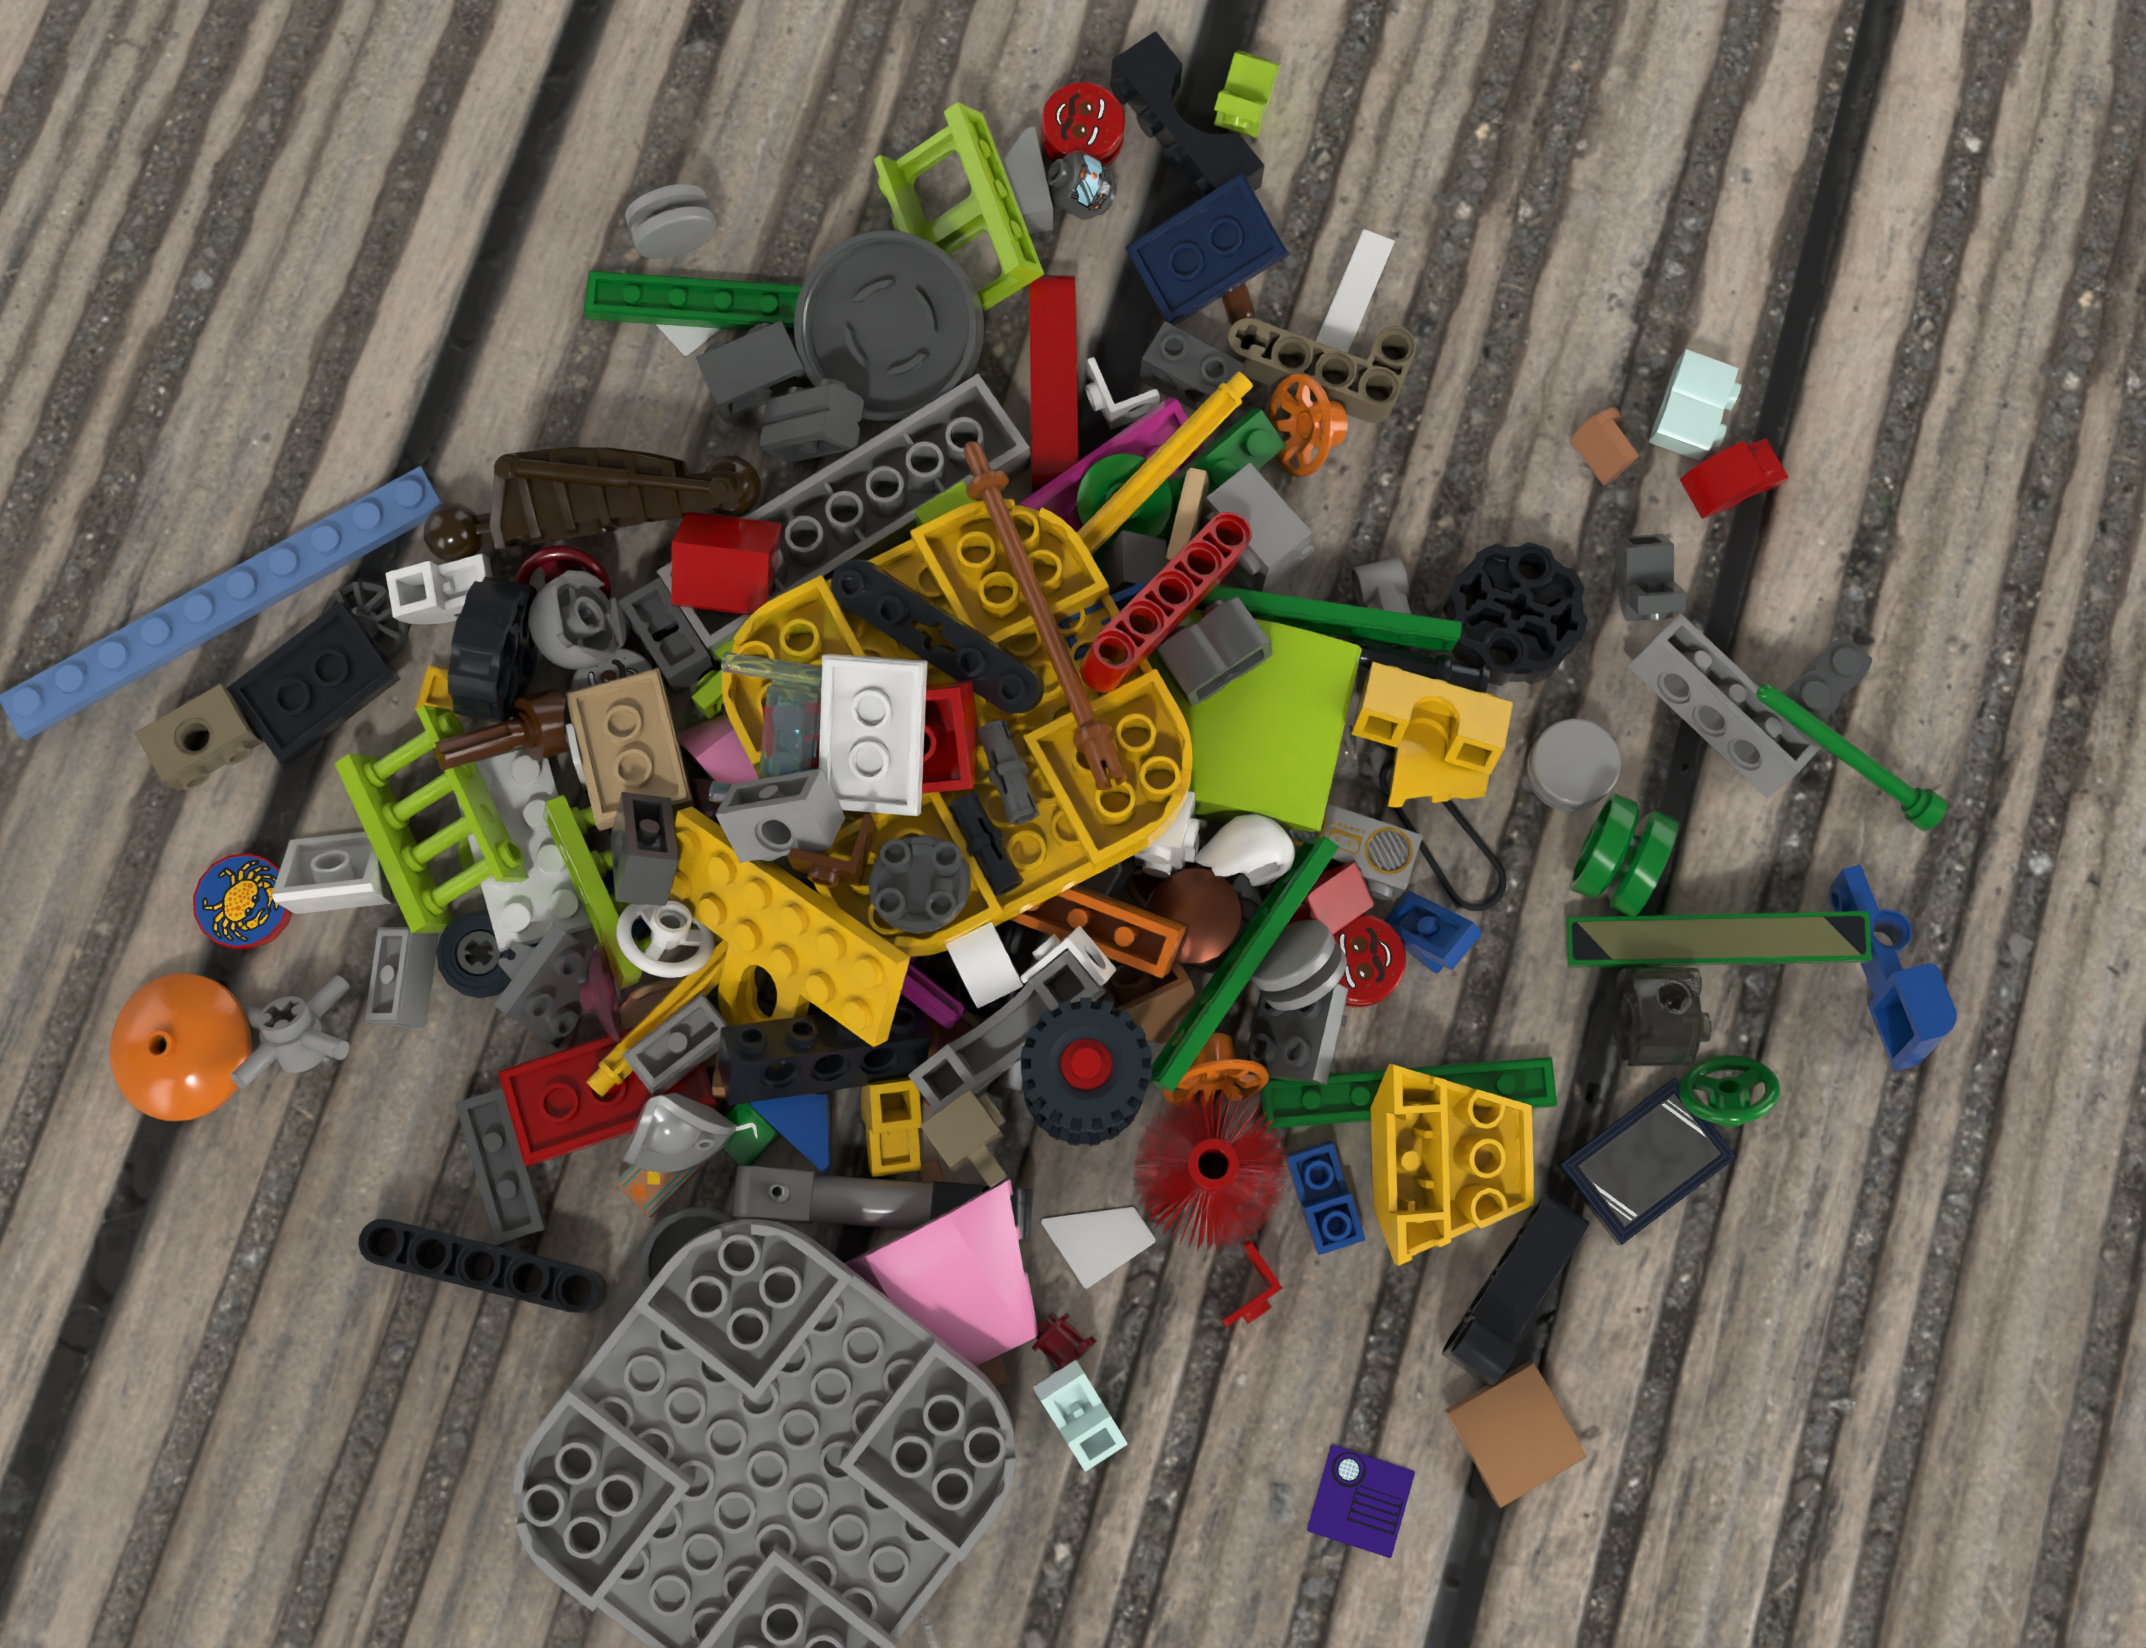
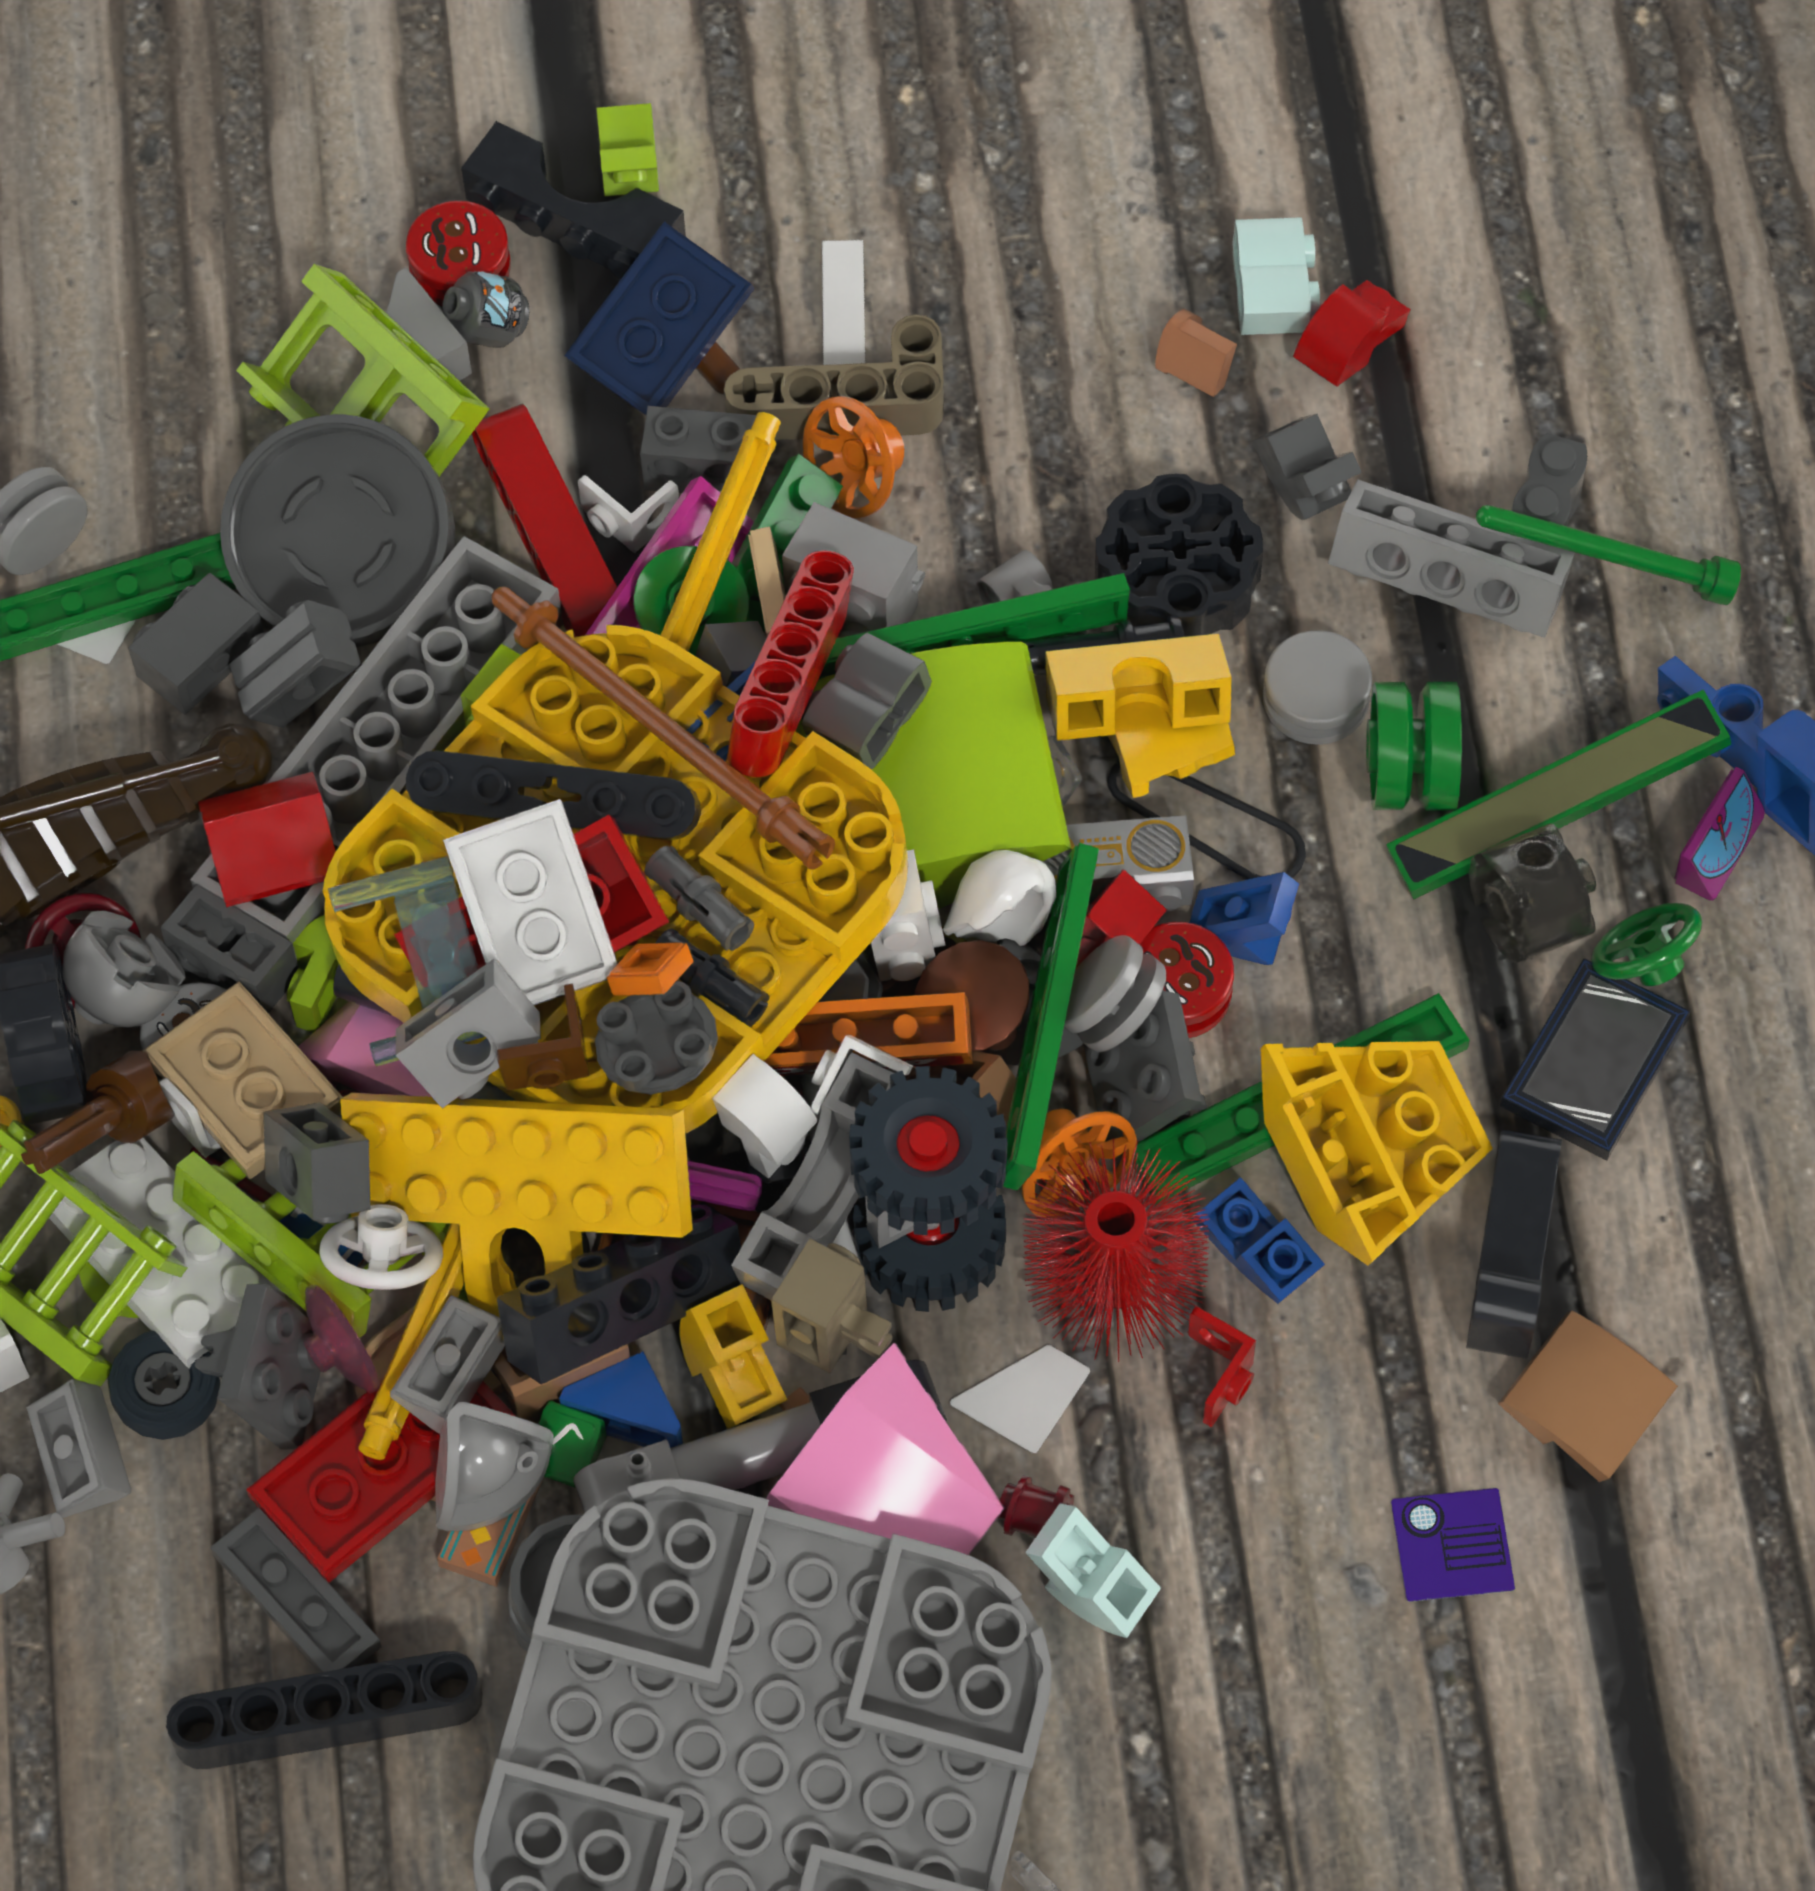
camera: 20 degrees left, 15 degrees down
none -> orange tile [606,942,694,996]
none -> slope [1674,767,1765,901]

